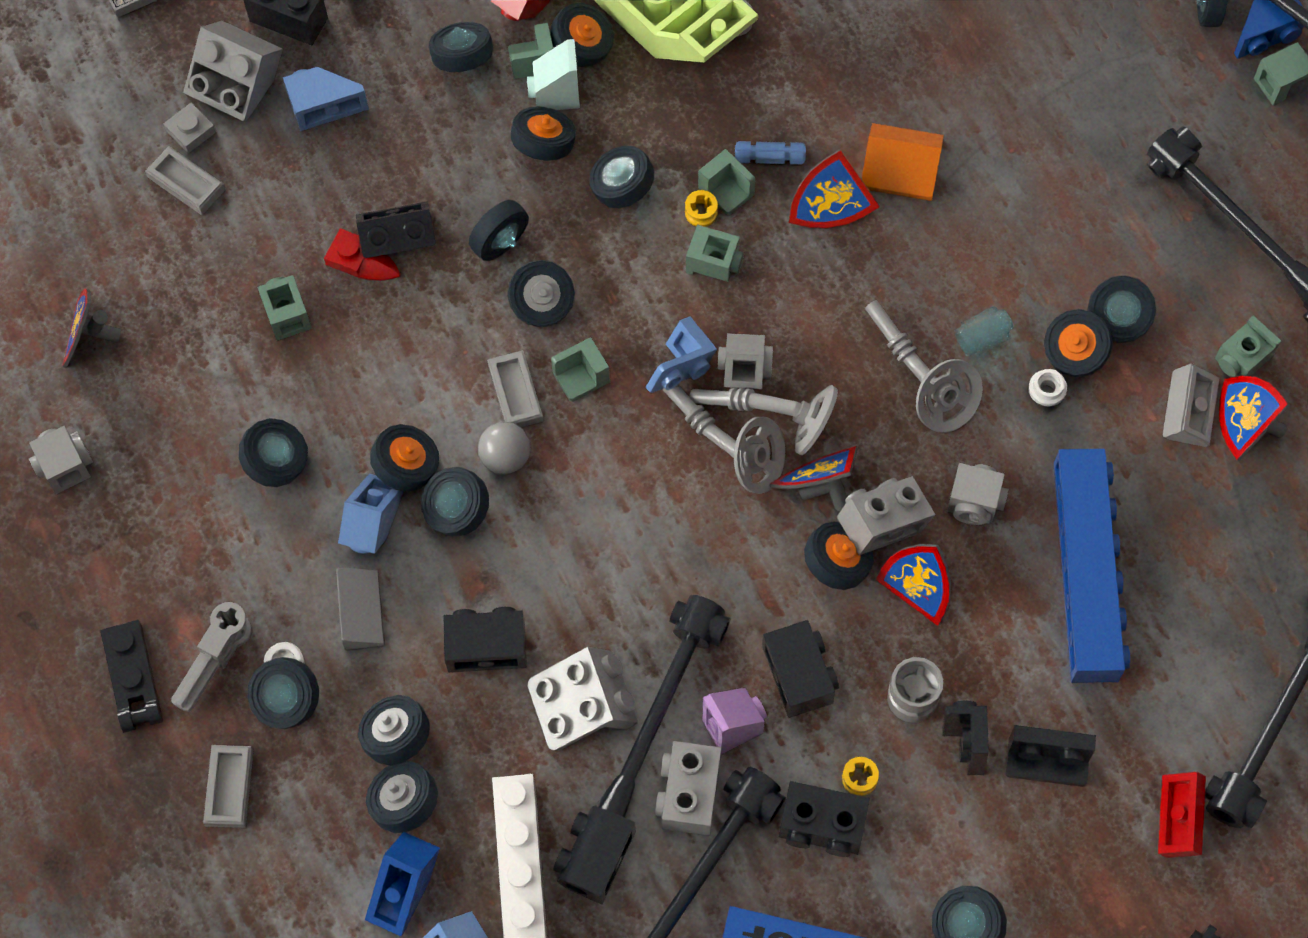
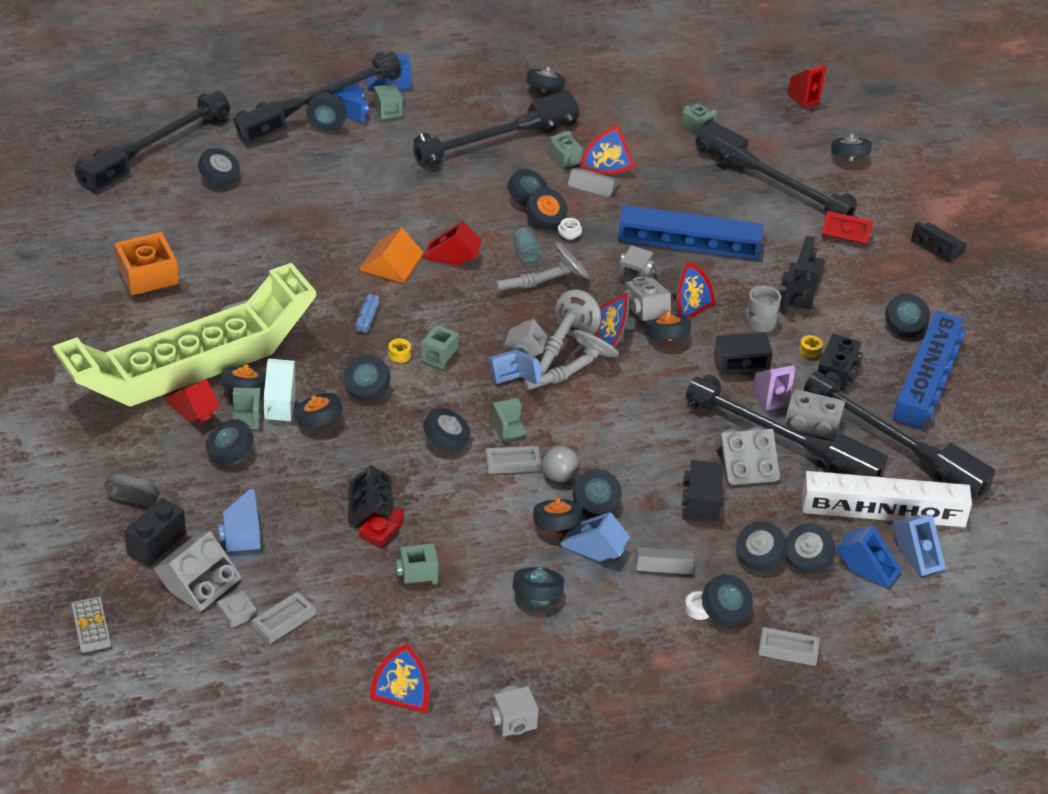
camera: 85 degrees left, 25 degrees down
black plate [100,620,163,733] -> none
light grey connector [171,602,252,712] -> none
black wheel [469,200,529,261] -> none
sand green panel [698,149,755,215] -> none
shield [788,149,880,228] -> none
none -> red slope [423,221,482,265]

